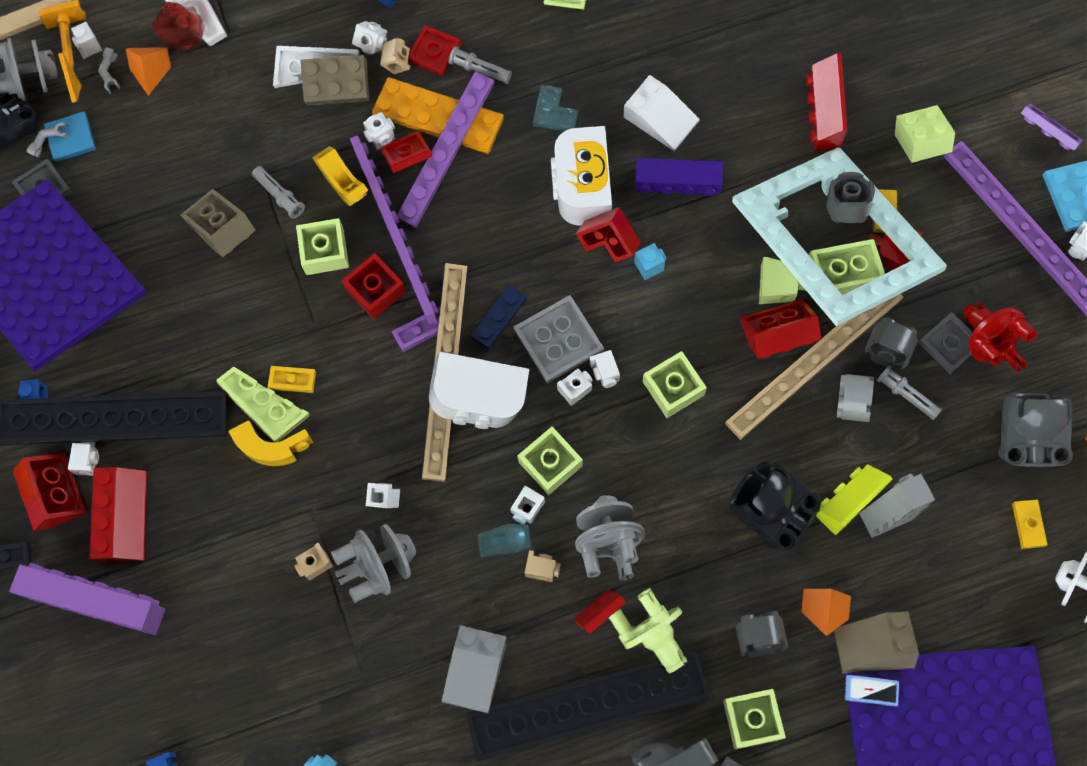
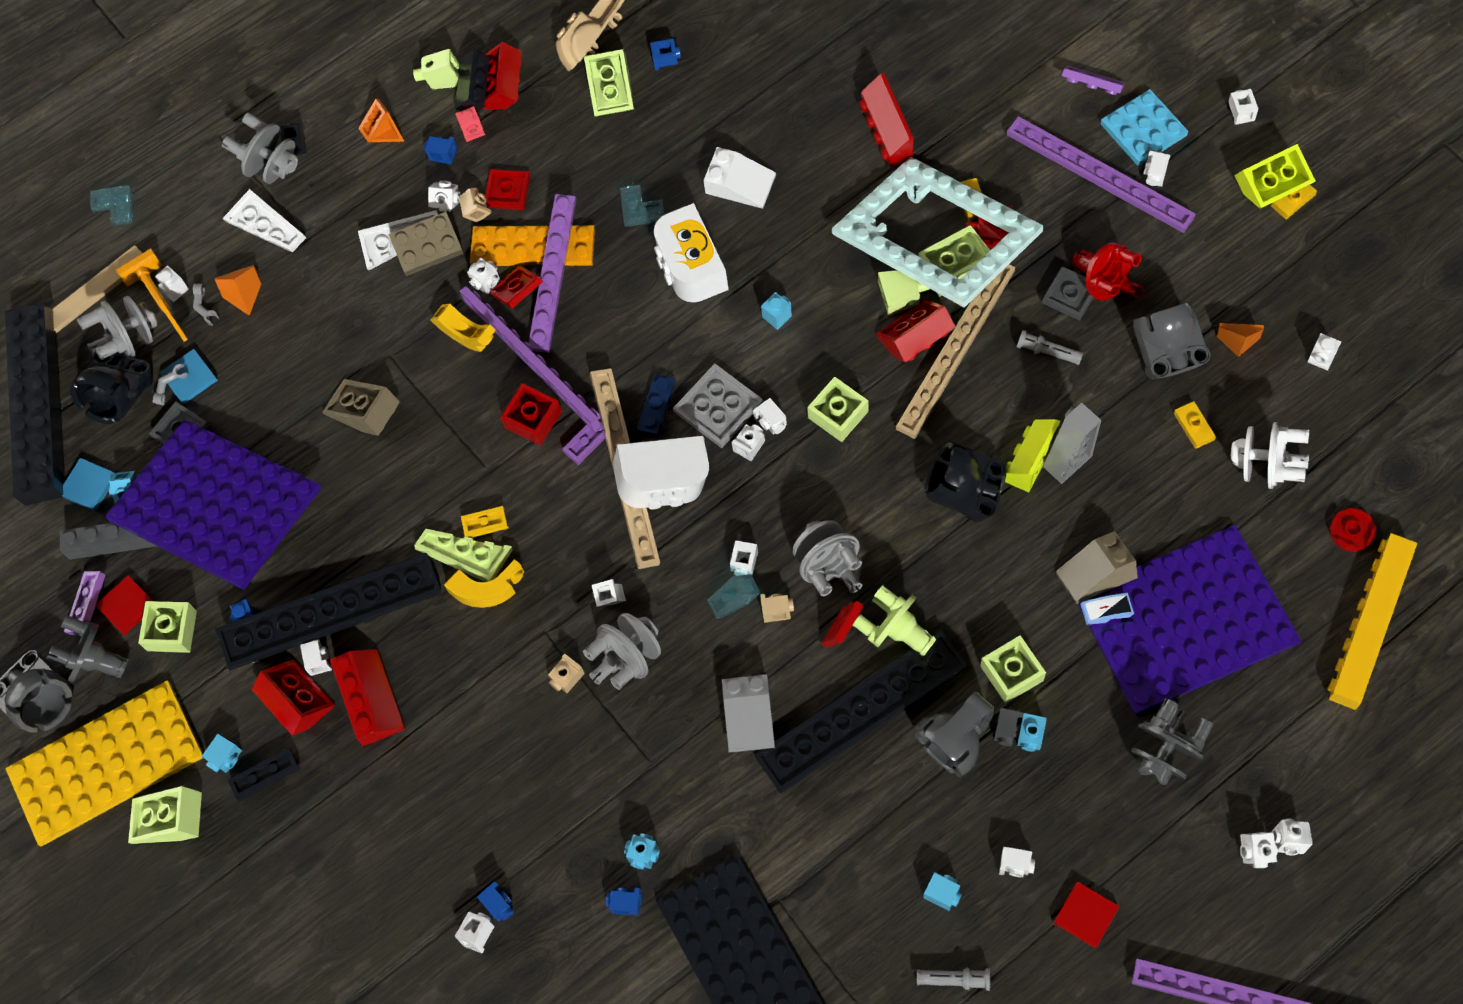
camera: 15 degrees left, 5 degrees down
medium lavender brick [9,563,165,636] -> none
clear red brick [152,2,203,50] -> none
light grey pin [252,166,305,219] -> none
yellowish green brick [296,218,349,275] -> none
light grey pin [449,46,512,84] -> none
yellowish green brick [518,427,583,496] -> none
red brick [576,207,641,262] -> none
dark purple brick [635,158,723,196] -> none
dark grey brick [735,611,789,657] -> none
orange slope [801,589,851,636] -> none
dark grey brick [826,172,875,223] -> none
light grey brick [837,374,874,422] -> none
dark grey brick [865,318,918,369] -> none
yellowish green brick [895,105,955,163] -> none

